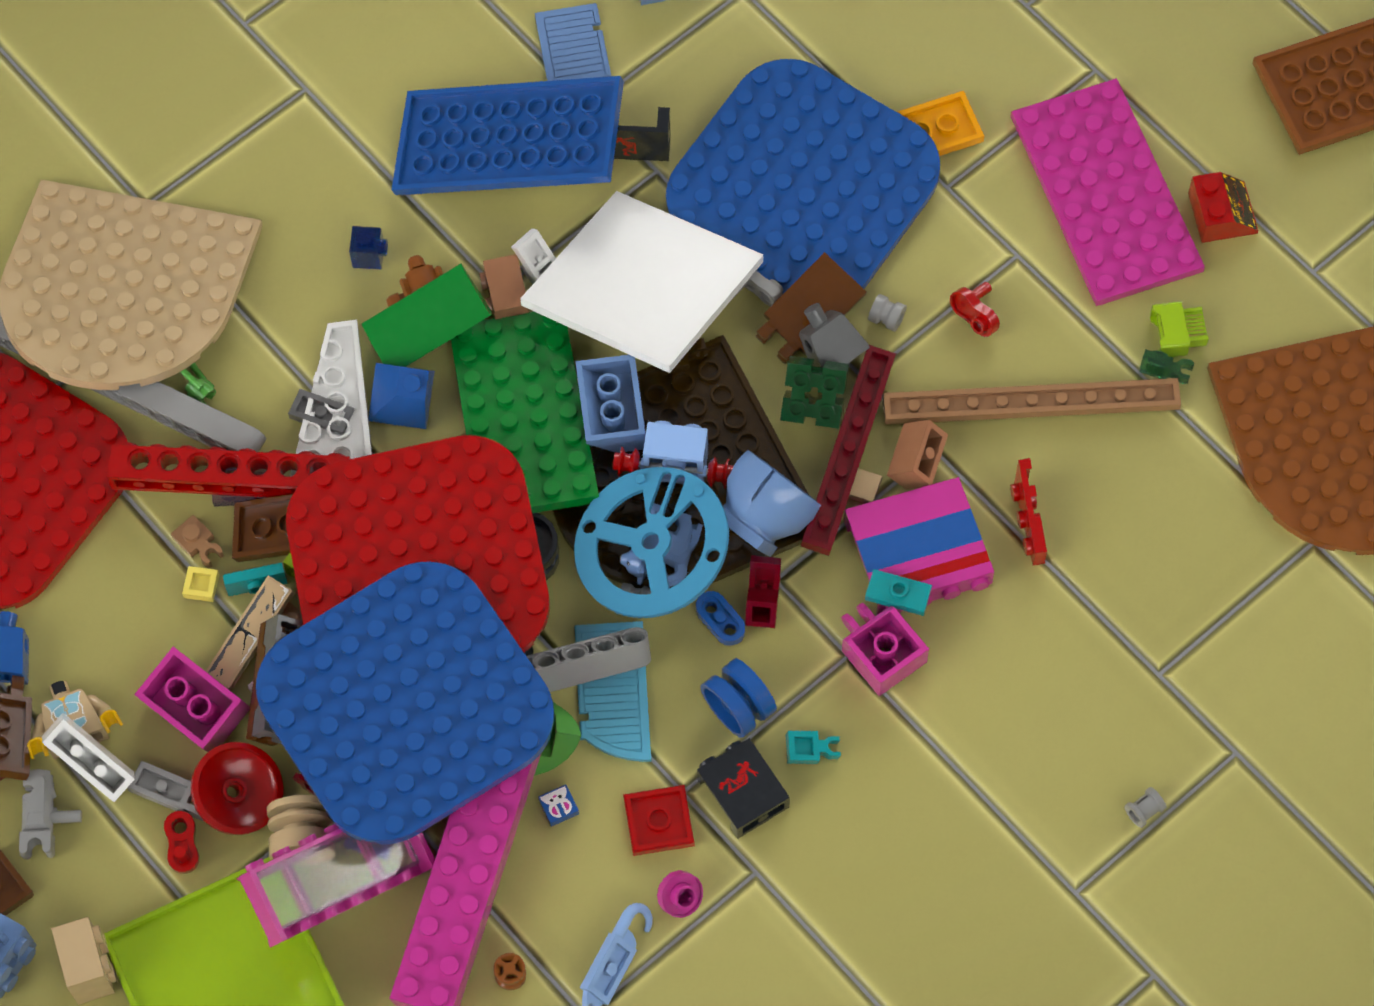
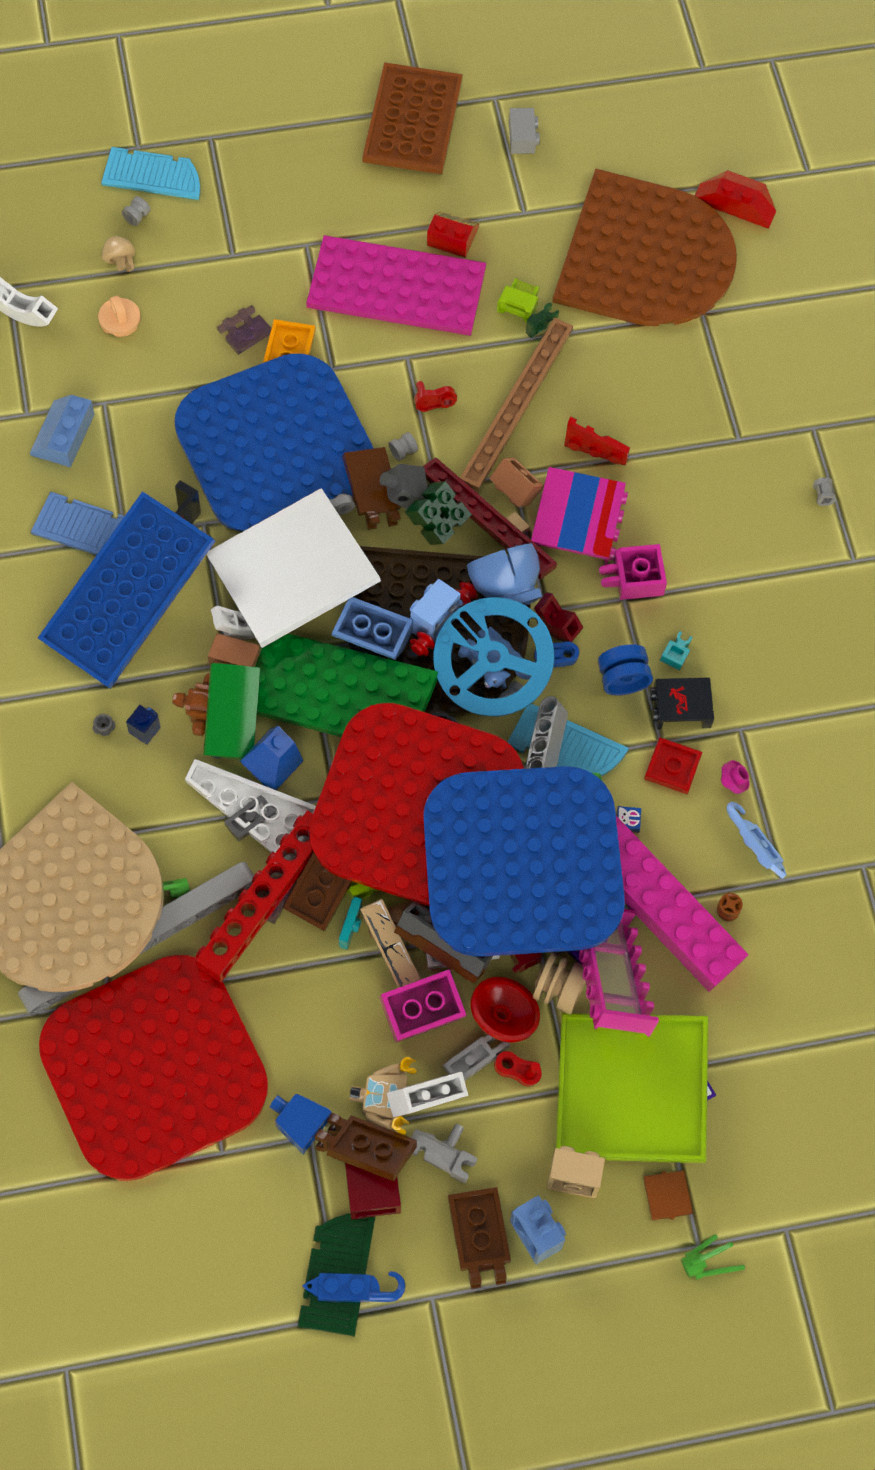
camera: 65 degrees left, 0 degrees up
medium nougat plate [171,515,224,568] -> none
light yellow plate [182,566,220,602] -> none
teal plate [865,569,932,616] -> none
none -> flat silver plate [92,714,115,736]
none -> plate [217,305,272,355]

